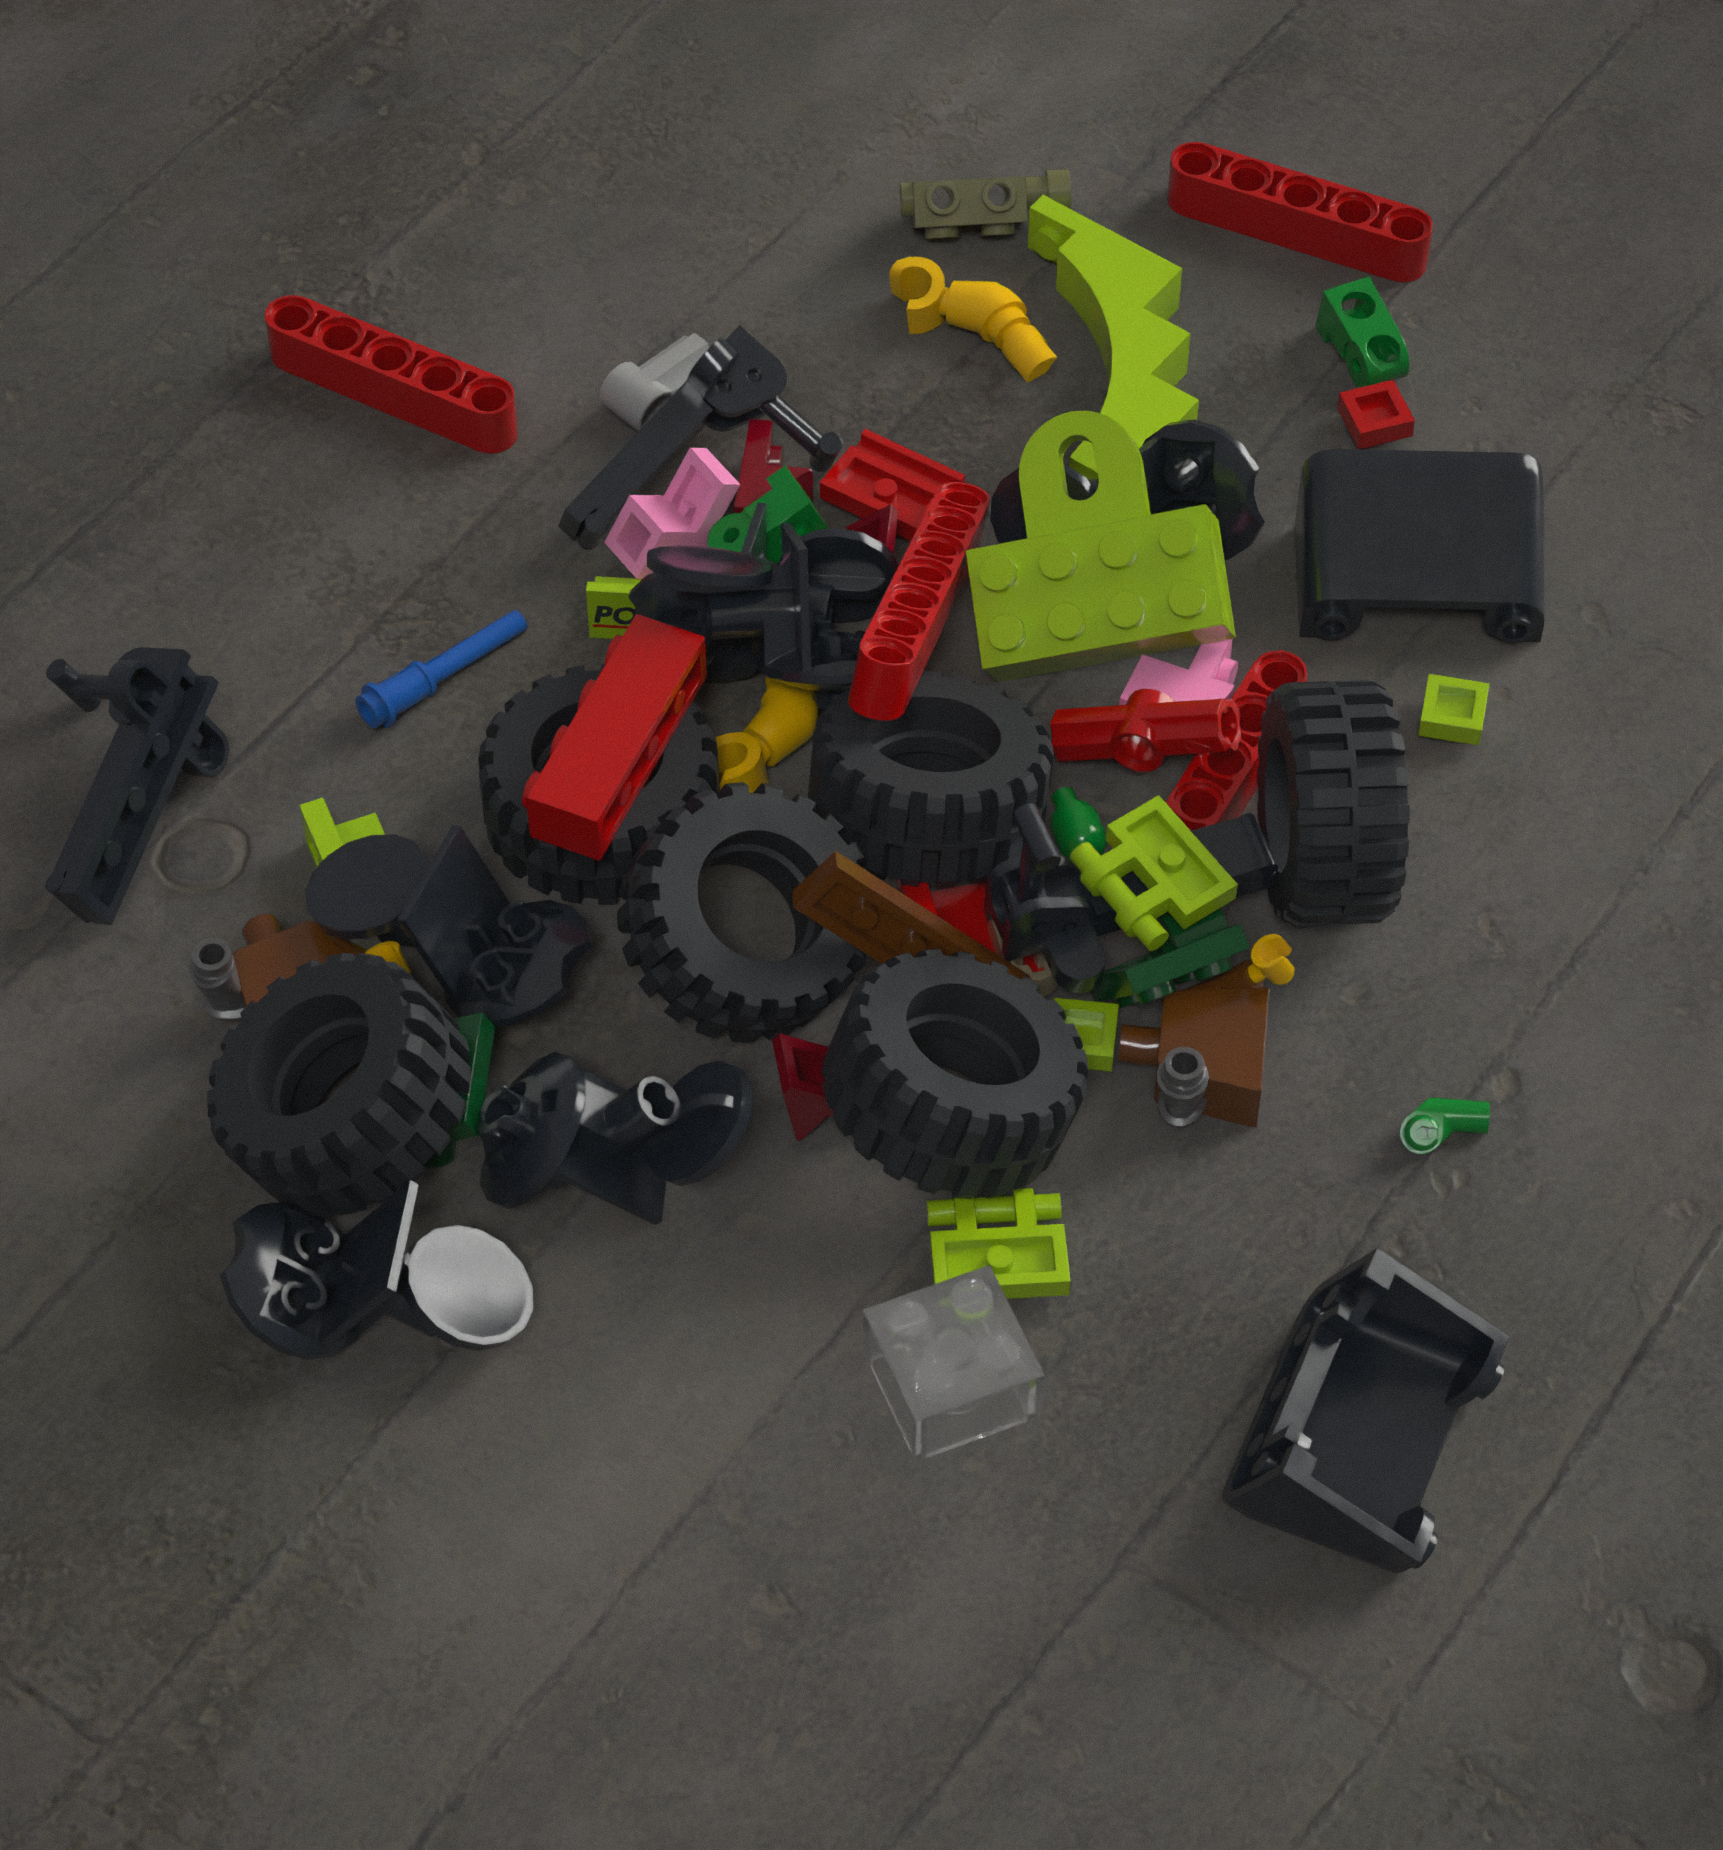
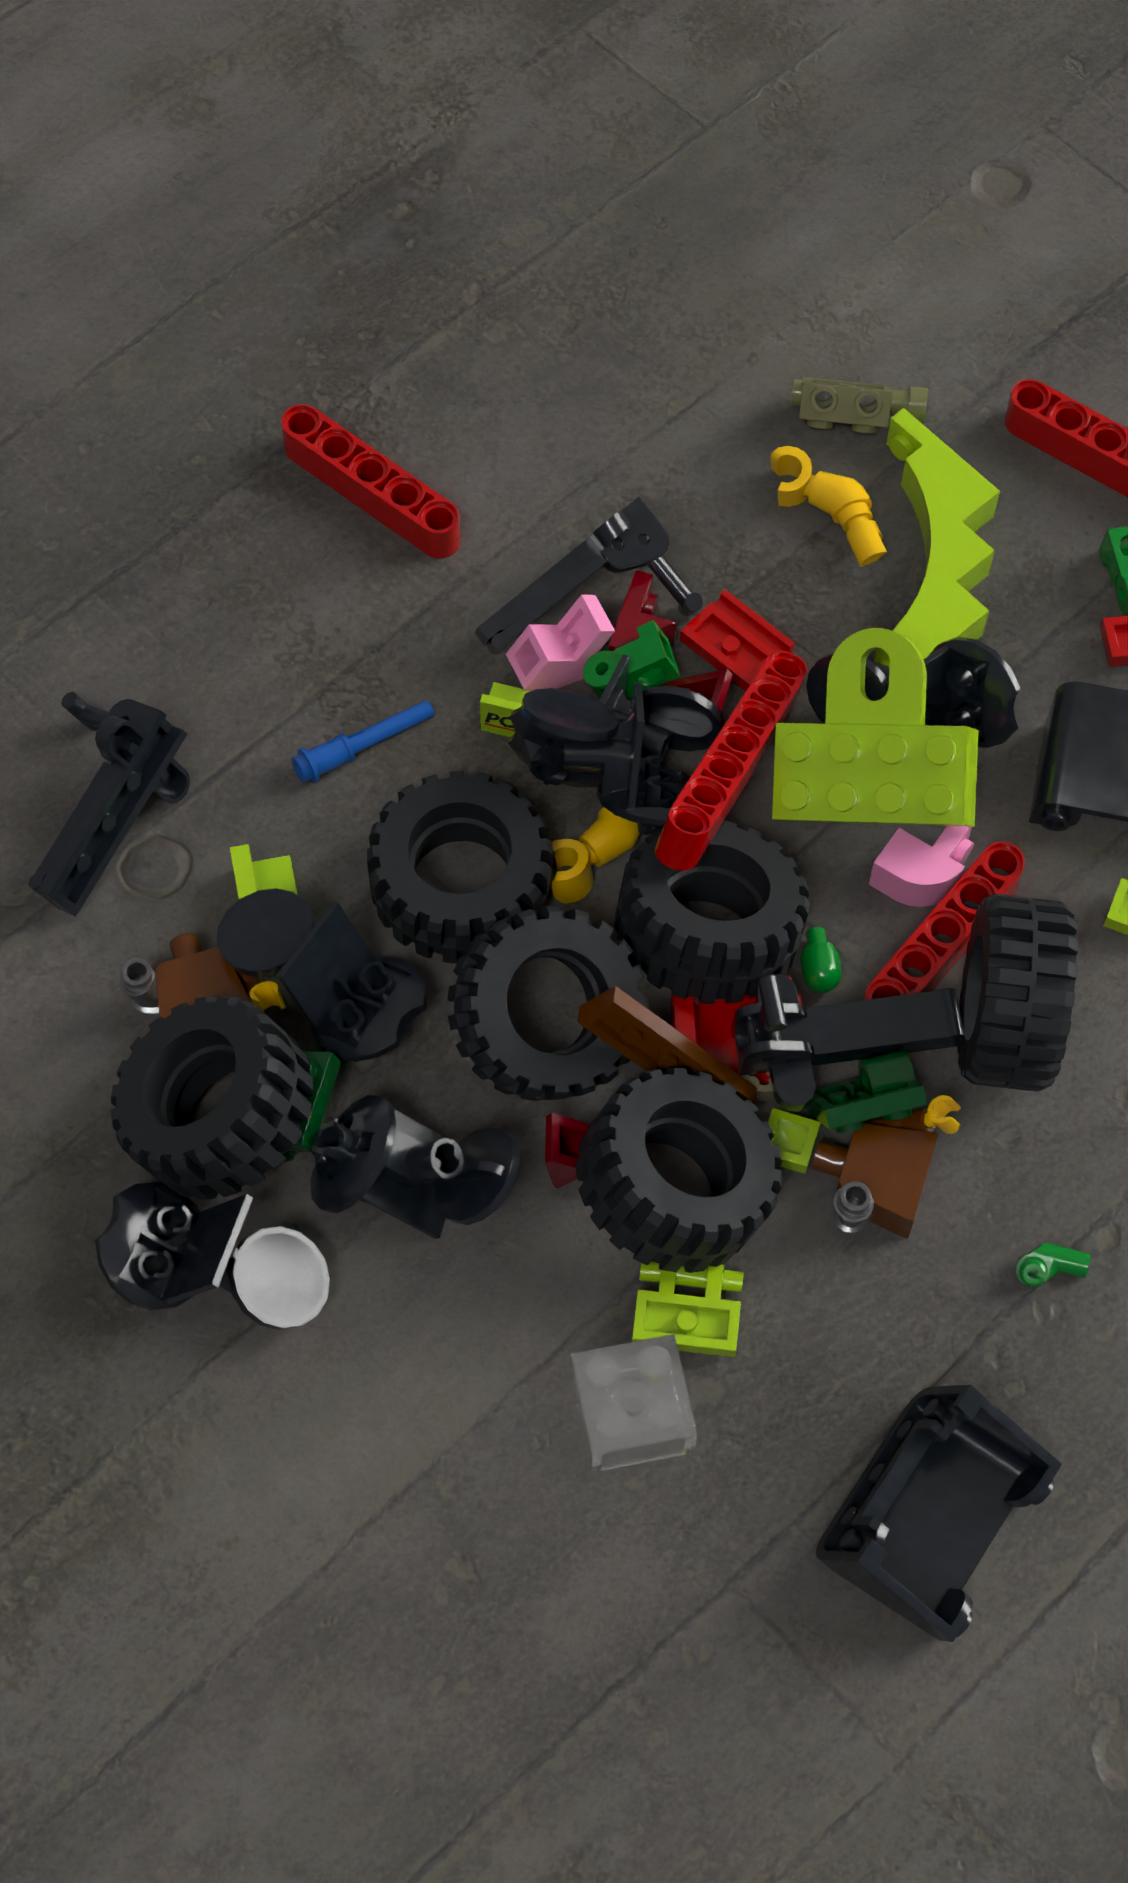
camera: 10 degrees right, 10 degrees up
red brick [522,614,707,861] -> none
light grey piece [599,333,709,432] -> none
red piece [1050,688,1241,772] -> none
lime plate [1070,795,1238,951] -> none

